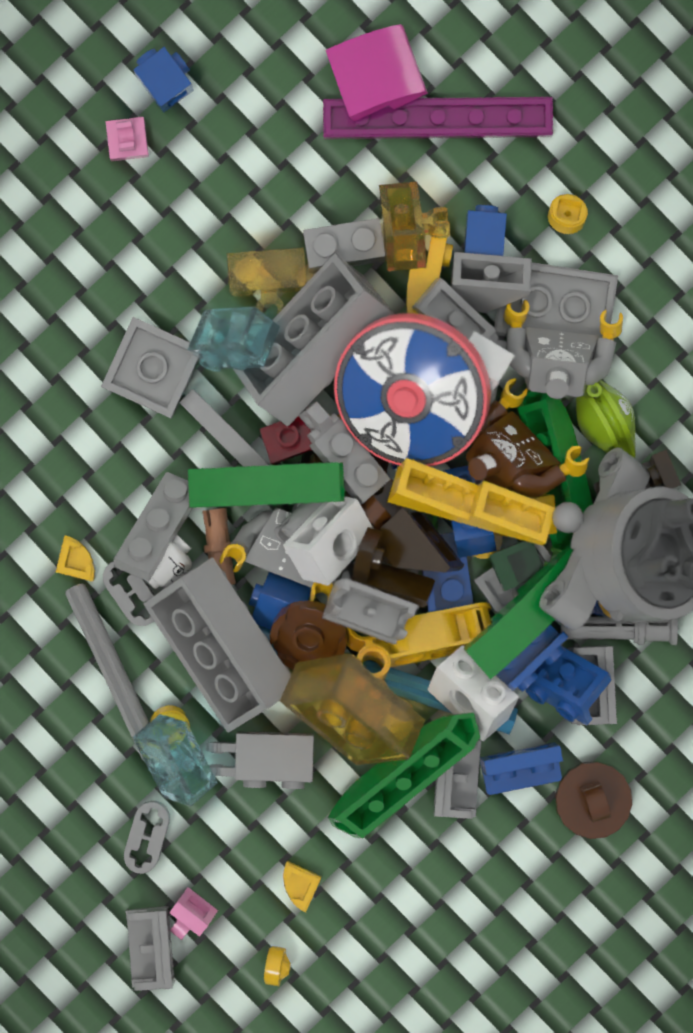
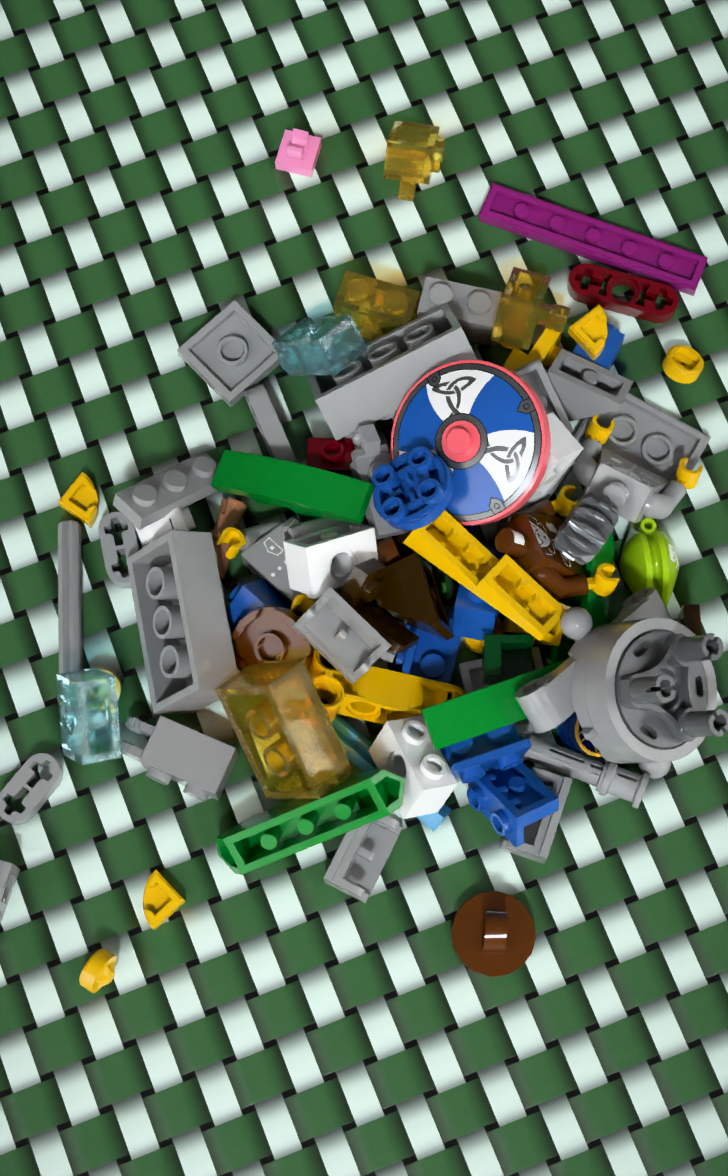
camera: 25 degrees right, 15 degrees down
blue brick [133,47,194,113] -> none
bright pink tile [169,887,218,940] -> none
dark pink slope [325,24,428,121] -> none
blue bracket [479,742,563,795] -> none
none -> blue tile [372,446,454,530]
none -> clear yellow brick [383,121,445,201]
none -> dark grey gear [554,492,619,565]
none -> dark red beam [567,263,679,324]
none -> yellow tile [568,304,608,361]

